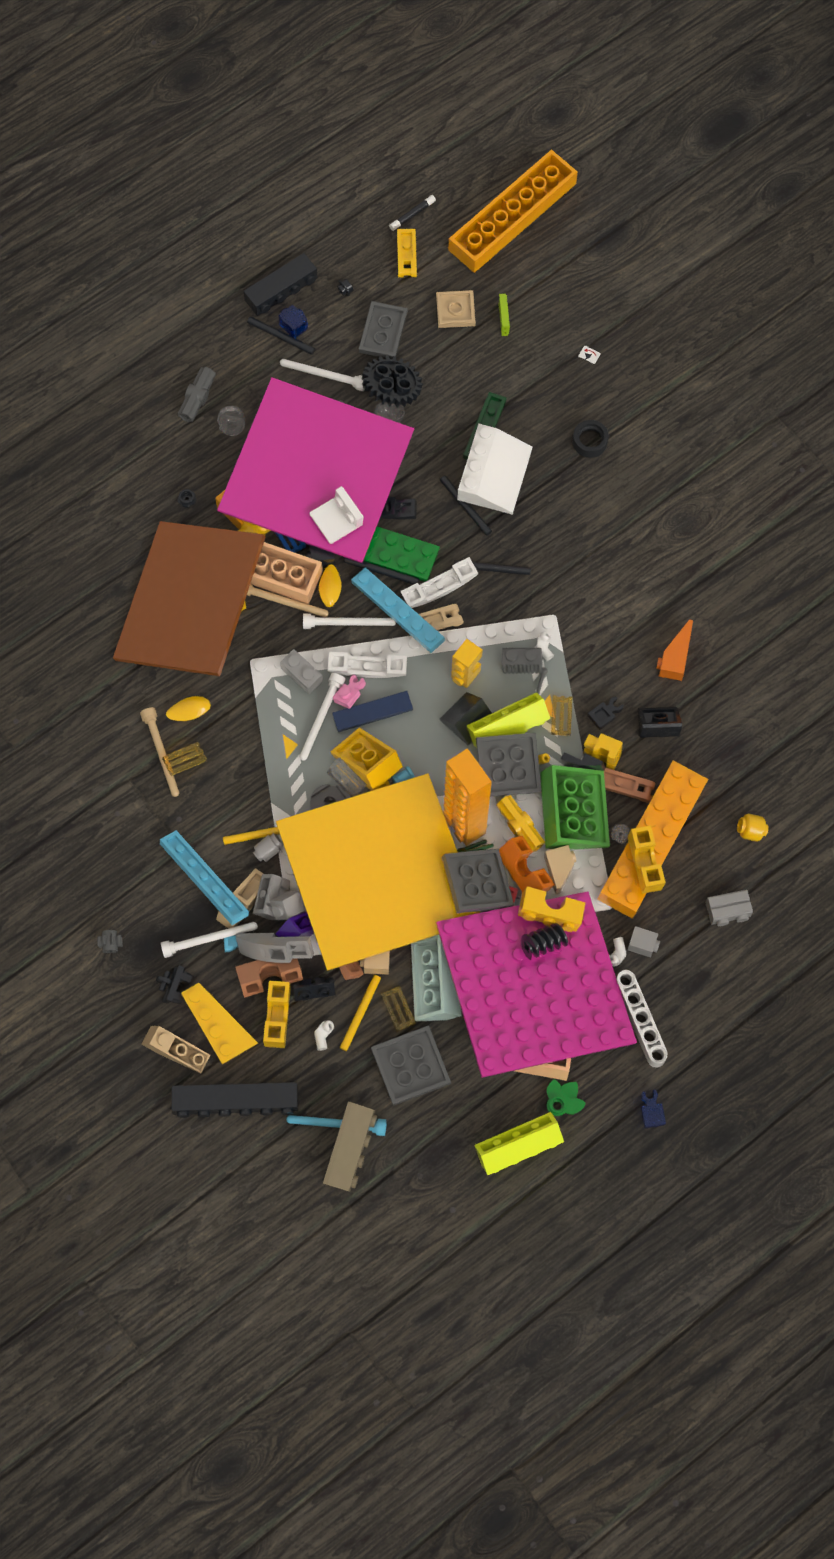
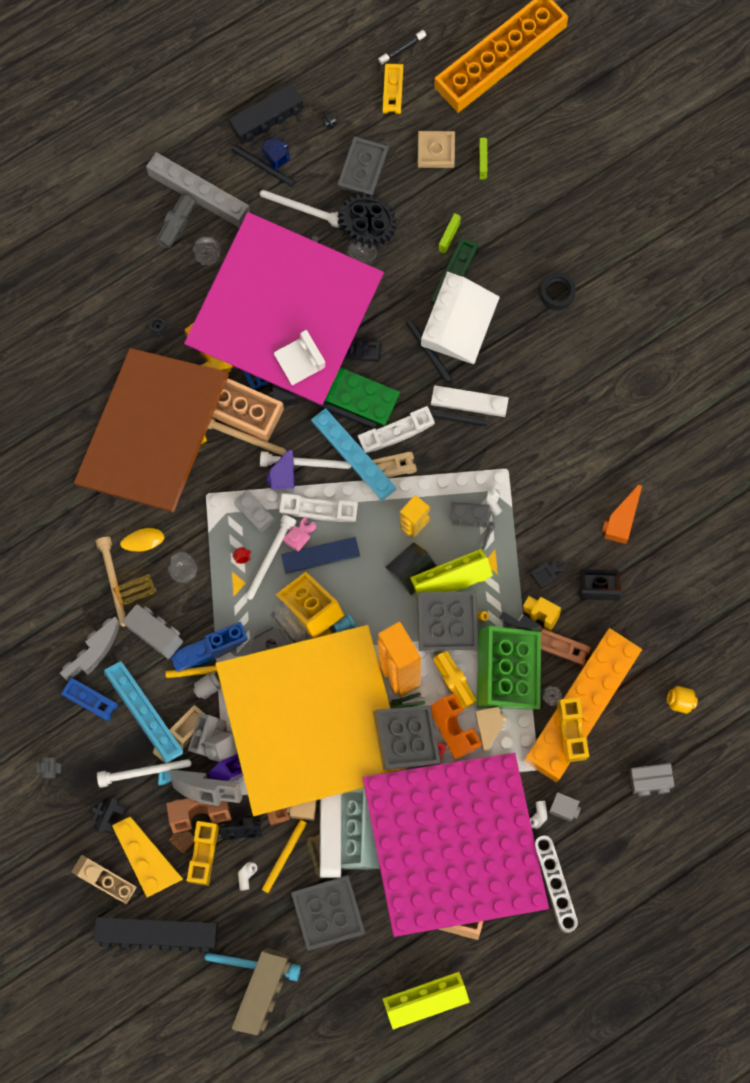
camera: 10 degrees right, 5 degrees up
yellow arm [319,564,341,607] -> none
yellow arch [518,886,585,932] -> none
black piece [521,923,568,960] -> none
green plate [547,1079,586,1116] -> none
clear yellow tile [551,695,573,736] -> none
white sticker [579,346,601,364] -> none
clear blue plate [641,1090,666,1128] -> none
none -> light grey slope [60,617,120,682]
none -> blue plate [61,678,118,722]
none -> light grey brick [122,604,183,659]
none -> light grey brick [146,152,250,228]
none -> clear hair [168,552,198,583]
none -> clear orange tile [169,830,194,854]
none -> blue slope [171,622,248,673]
none -> red plate [232,547,251,564]
none -> dark purple slope [267,448,295,489]
none -> white beam [320,794,341,878]
none -> white plate [431,385,508,417]
none -> lime tile [439,213,461,254]

